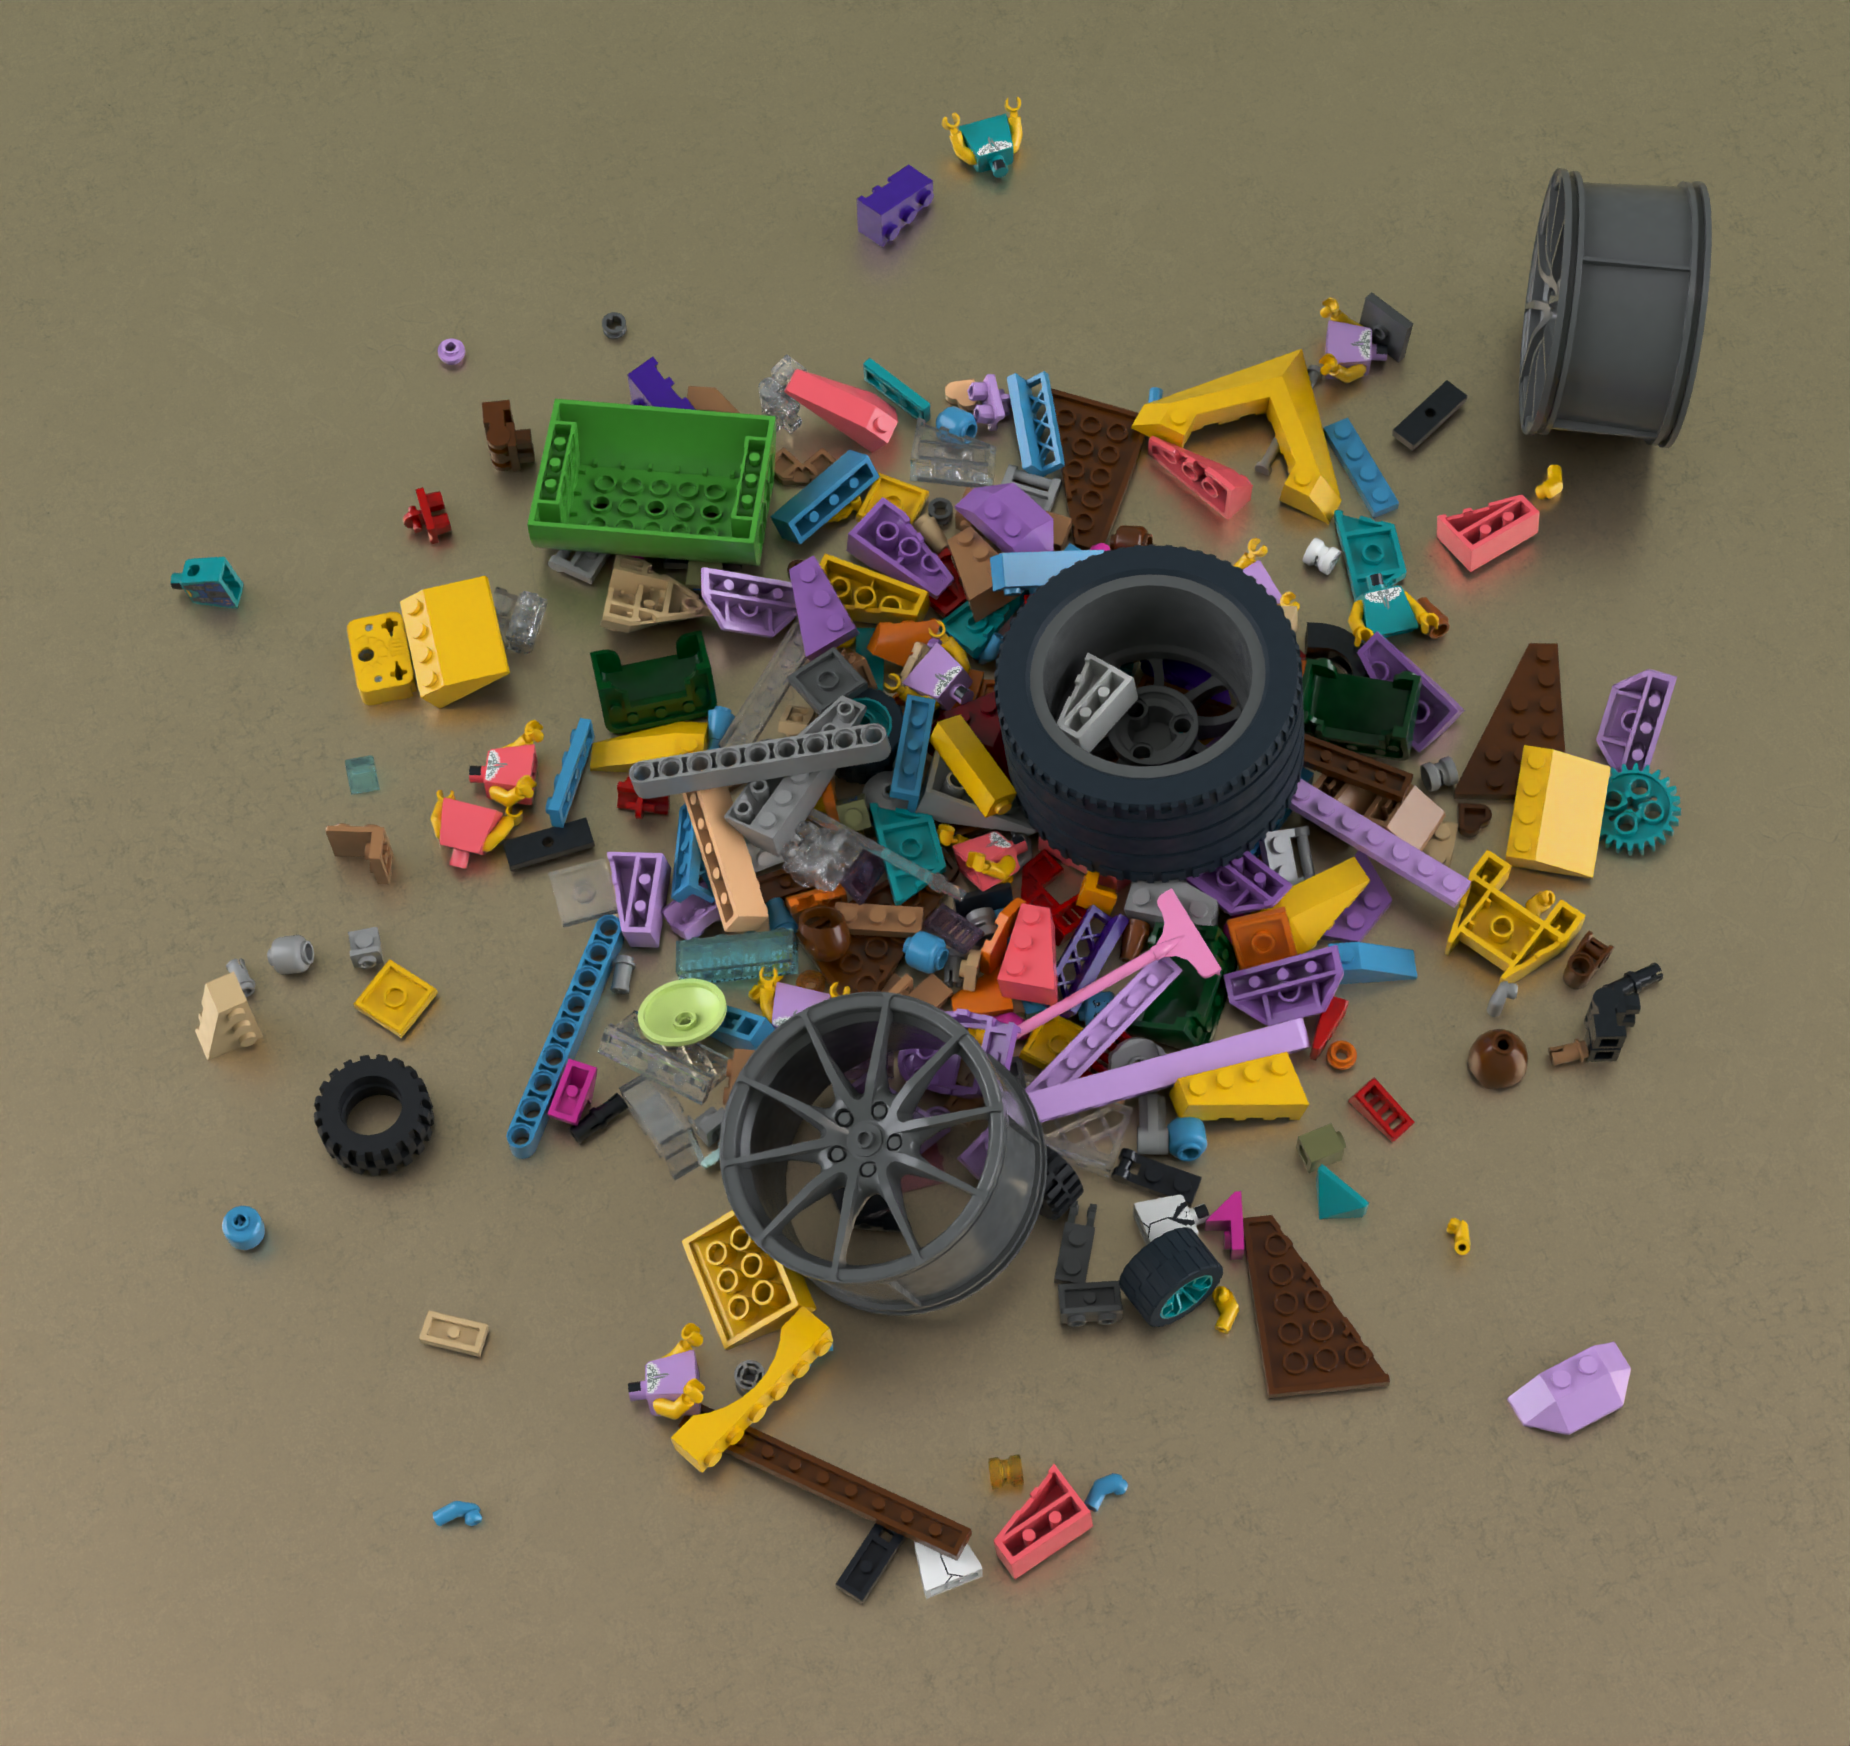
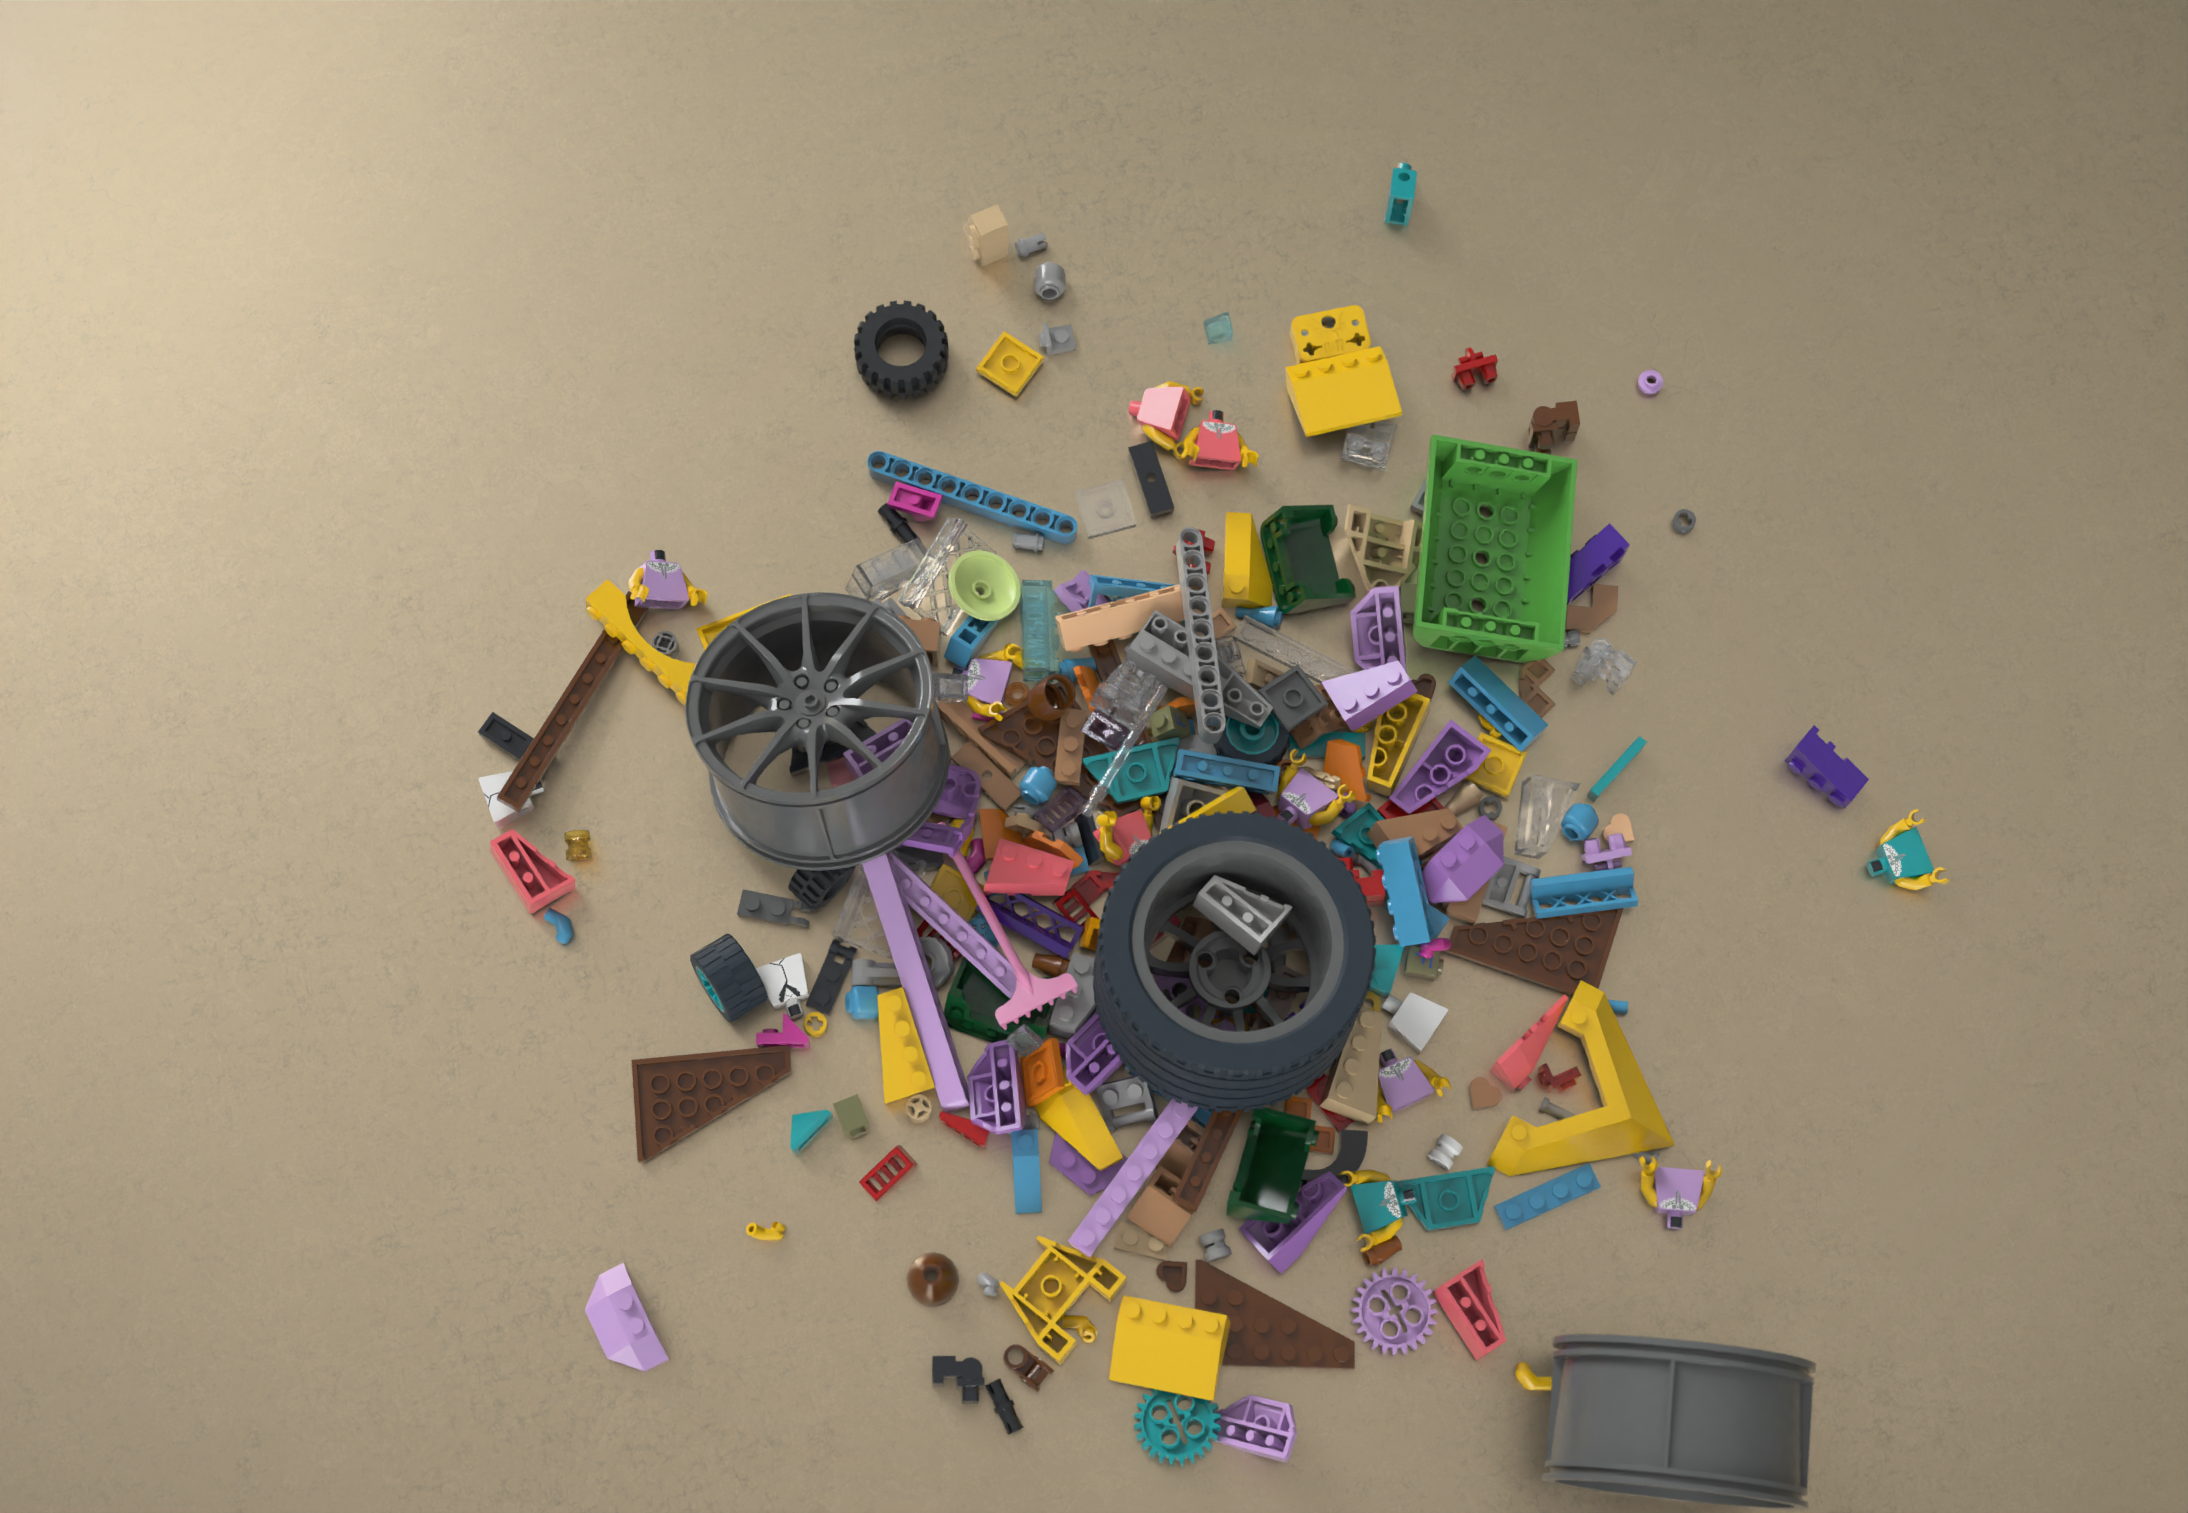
camera: 85 degrees right, 10 degrees up
dark azure head [222,1206,265,1250] -> none
medium nougat bracket [325,823,393,884] -> none
tan plate [419,1310,489,1357] -> none
dark azure arm [433,1501,482,1526] -> none
dark azure plate [546,718,595,828] -> none
lavender wedge [607,852,671,948] -> none
coral wedge [784,369,898,453] -> none
dark grey bracket [1058,1280,1123,1327] -> none
reddish brown head [1110,525,1153,551] -> none
yellow arm [1212,1286,1239,1334] -> none
orange plate [1326,1040,1357,1070] -> none
dark grey plate [1359,292,1413,363] -> none
black tile [1392,380,1468,451] -> none
medium nougat pin [1548,1039,1589,1066] -> none
none -> yellow bush [803,1012,827,1037]
none -> tan wheel [906,1094,933,1123]
none -> clear tile [1006,1024,1044,1057]
none -> lavender gear [1351,1267,1438,1356]
none -> medium nougat tile [1469,1077,1502,1110]
none -> clear red bracket [1537,1063,1581,1093]

